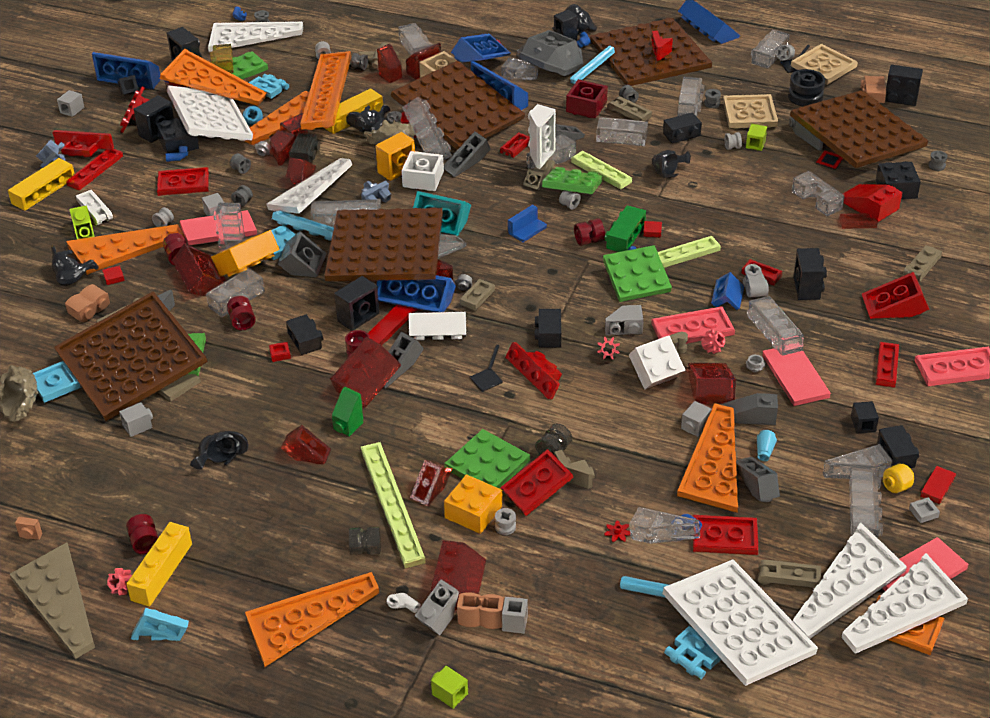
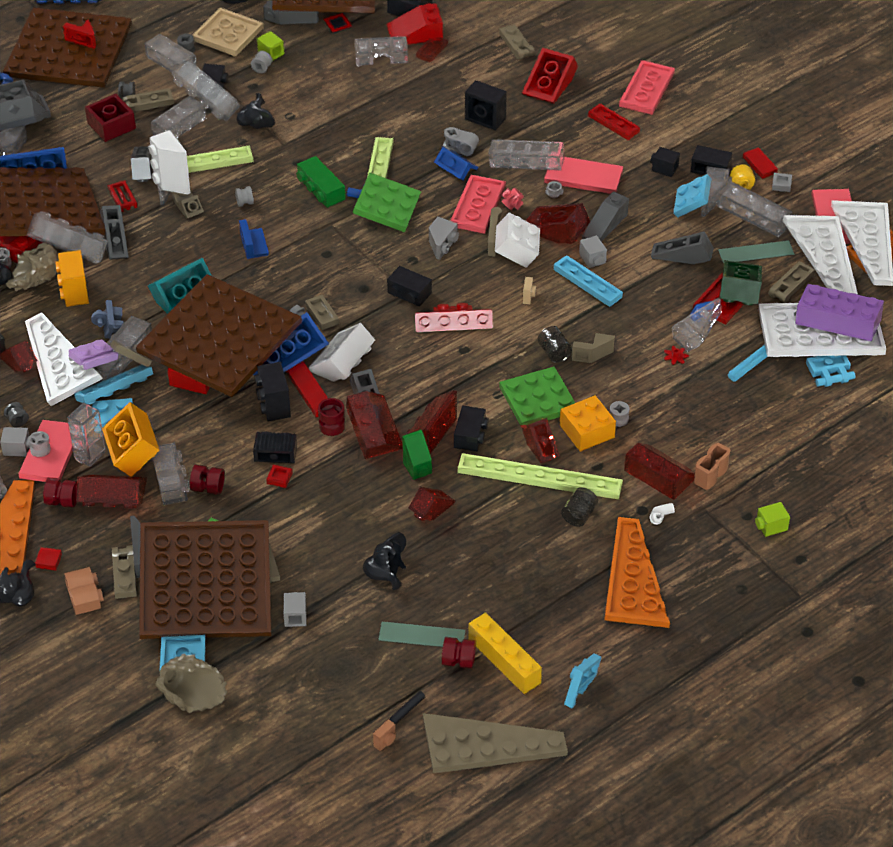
camera: 60 degrees left, 5 degrees up
coral gear [107,568,132,595] -> none
dark grey slope [278,232,327,277] -> none
white brick [402,151,444,191] -> none
light grey slope [415,579,459,635] -> none
black piece [469,344,503,392] -> none
red tile [500,449,574,516] -> none
light grey brick [502,597,528,634] -> none
bright green plate [542,167,603,194] -> none
medium azure axle [570,46,615,84] -> none
dark red wheel [574,218,605,246] -> none
coral gear [597,337,620,359] -> none
red tile [643,221,662,238] -> none
orange wing [677,403,738,513] -> none
red tile [741,259,783,286] -> none
medium azure cone [757,430,777,461] -> none
none -> light grey wheel [29,431,51,457]
none -> lavender plate [68,339,118,370]
none -> dark tan tile [110,340,152,367]
none -> clear brick [172,58,240,121]
none -> black bar [373,691,425,733]
none -> sand green sticker [378,622,465,647]
none -> clear red slope [406,390,457,454]
none -> black brick [454,405,489,452]
none -> tan plate [523,277,536,304]
none -> medium azure plate [554,255,623,307]
none -> medium azure plate [674,174,711,217]
none -> sand green sticker [718,241,795,264]
none -> dark green slope [719,260,762,306]
none -> medium lavender brick [795,284,884,341]

